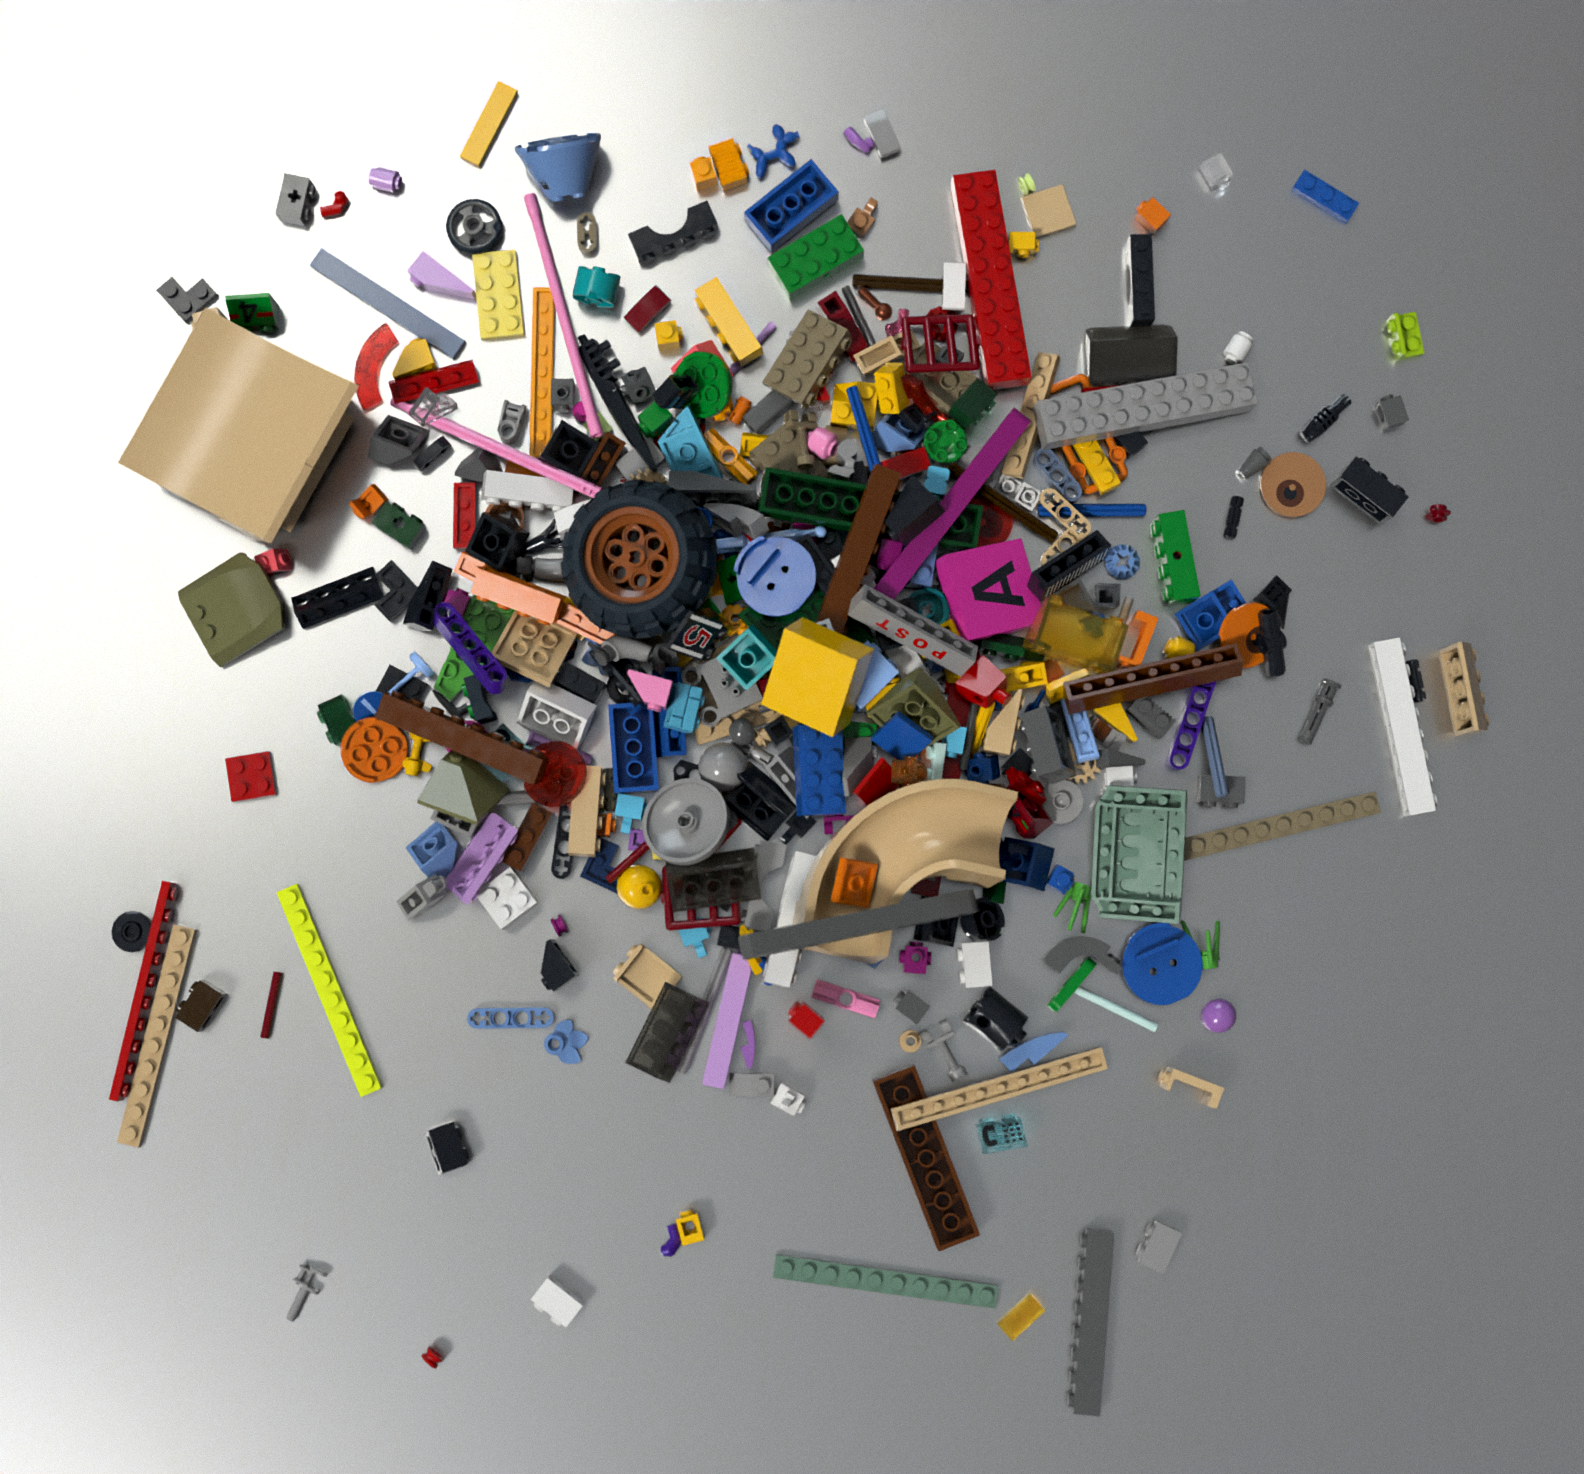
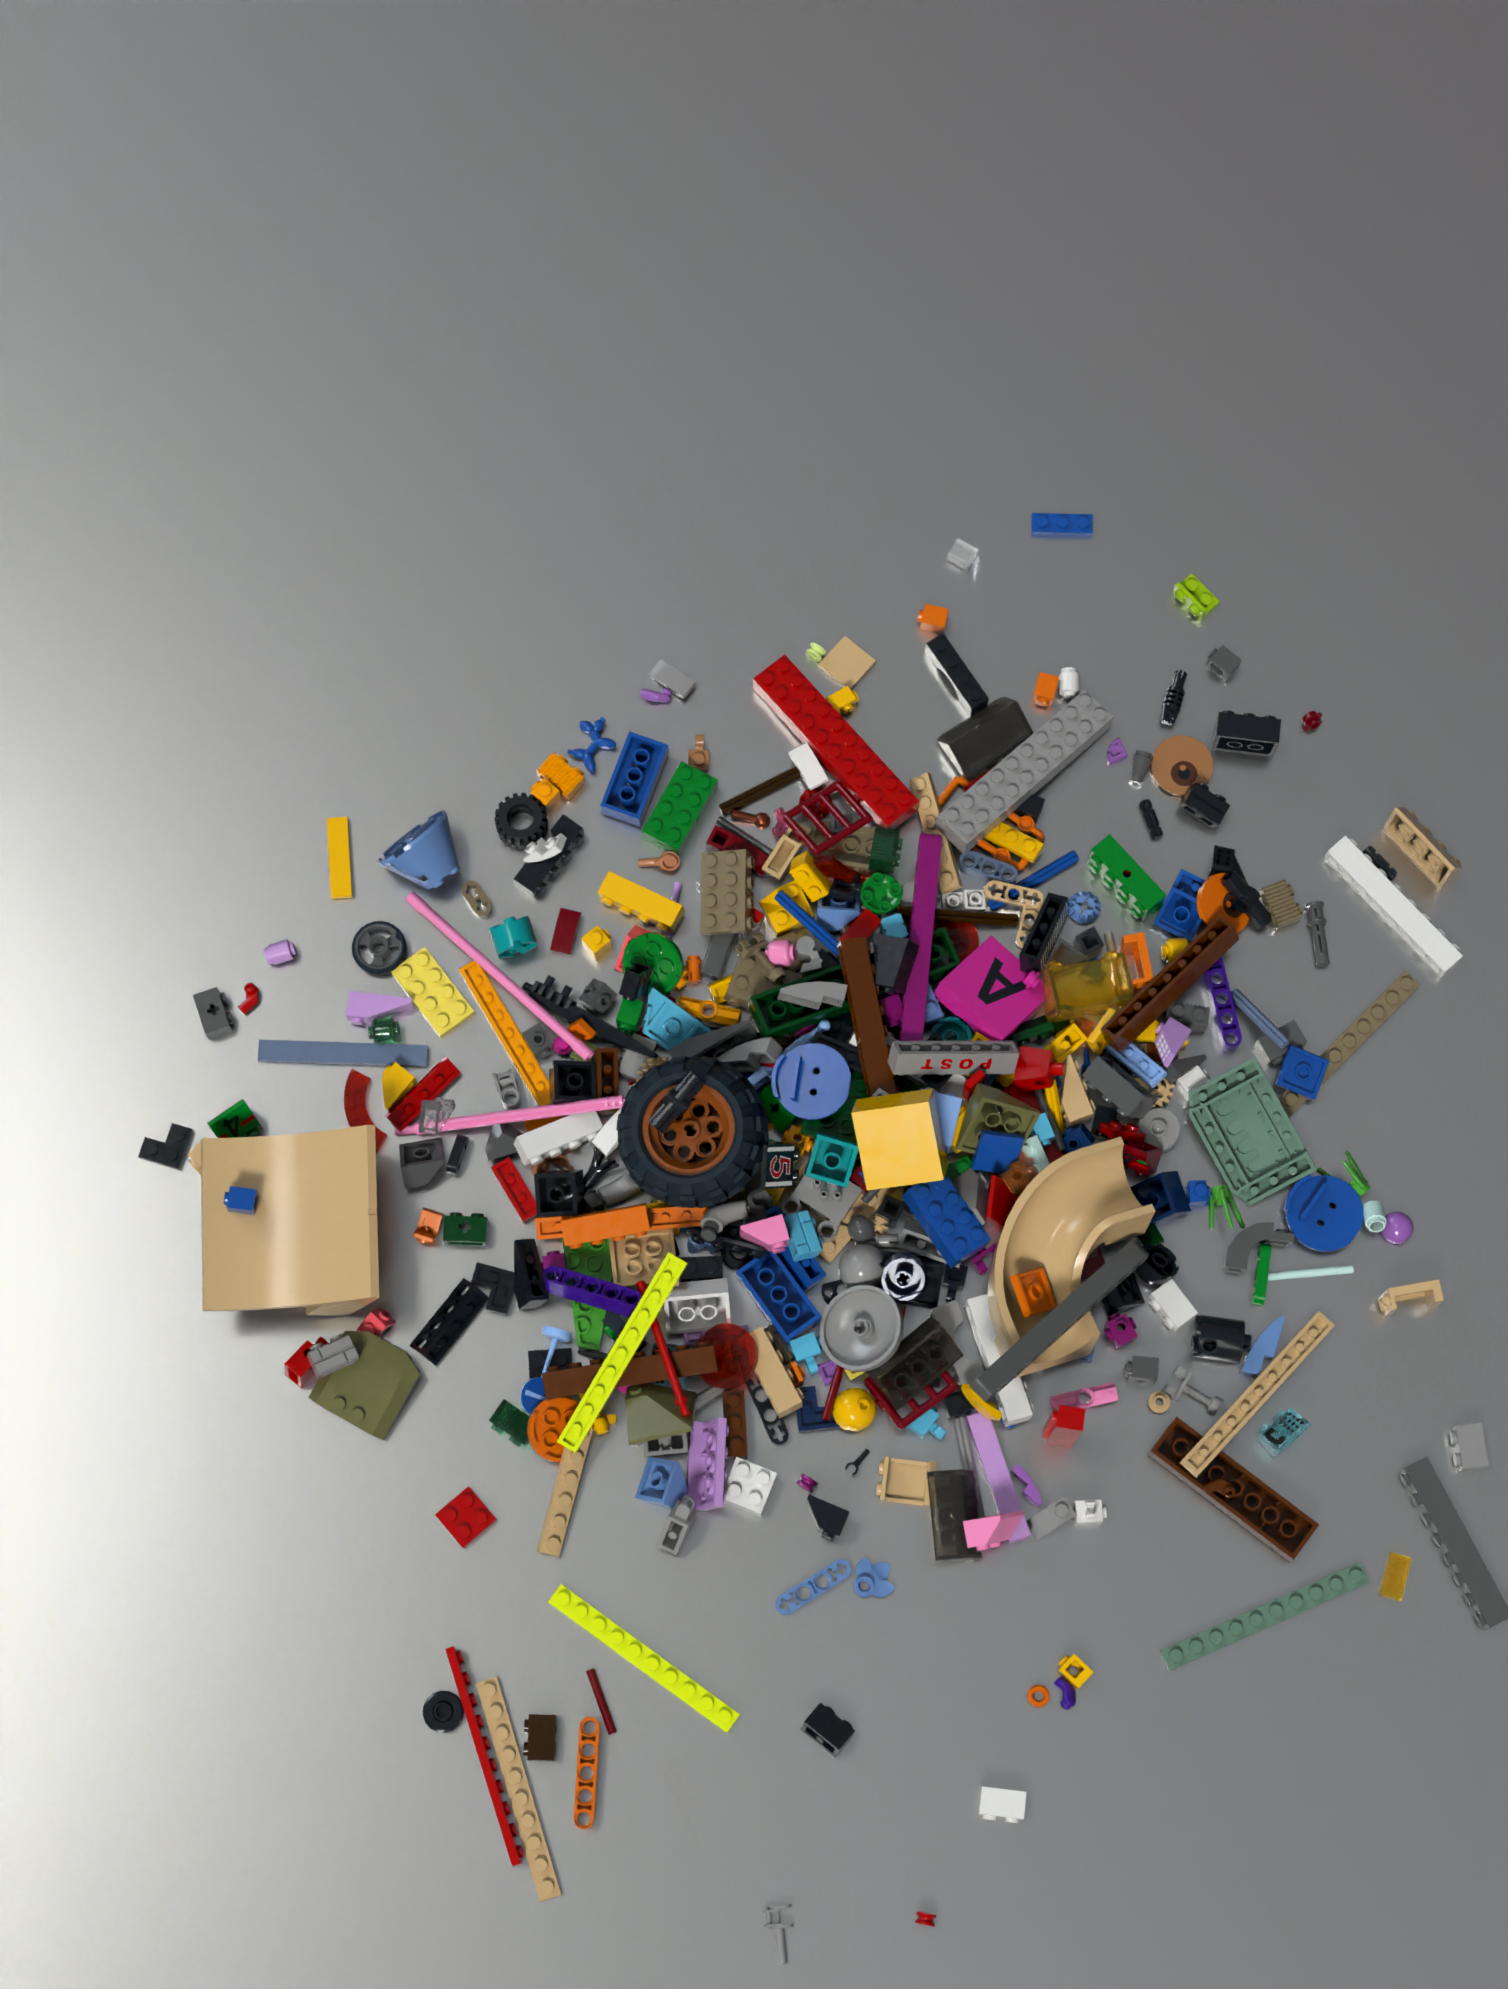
camera: 30 degrees left, 10 degrees down
none -> blue brick [224,1186,258,1215]
none -> red torso [284,1337,328,1389]
none -> light grey brick [307,1334,359,1379]
none -> clear green head [368,1017,400,1045]
none -> black tyre [494,793,548,850]
none -> white slope [523,833,567,863]
none -> tan plate [536,1428,593,1557]
none -> neon yellow plate [557,1252,688,1453]
none -> orange tile [567,1018,596,1042]
none -> orange beam [574,1717,600,1830]
none -> red bar [636,1280,691,1417]
none -> nougat plate [638,851,680,871]
none -> black piece [648,1071,705,1134]
none -> light grey slope [777,981,848,1010]
none -> black hand [845,1449,870,1475]
none -> brick [881,1253,925,1301]
none -> red tile [962,1070,985,1101]
none -> bright pink slope [963,1511,1024,1551]
none -> dark pink plate [1023,970,1042,990]
none -> orange plate [1027,1685,1050,1707]
none -> orange brick [1032,672,1059,707]
none -> medium lavender tile [1107,737,1128,765]
none -> lavender slope [1154,1017,1192,1068]
none -> black brick [1179,783,1230,828]
none -> reddish brown arm [1202,1478,1236,1498]
none -> dark tan brick [1259,879,1303,930]
none -> blue tile [1275,1045,1330,1100]
none -> light aqua brick [1363,1201,1387,1232]

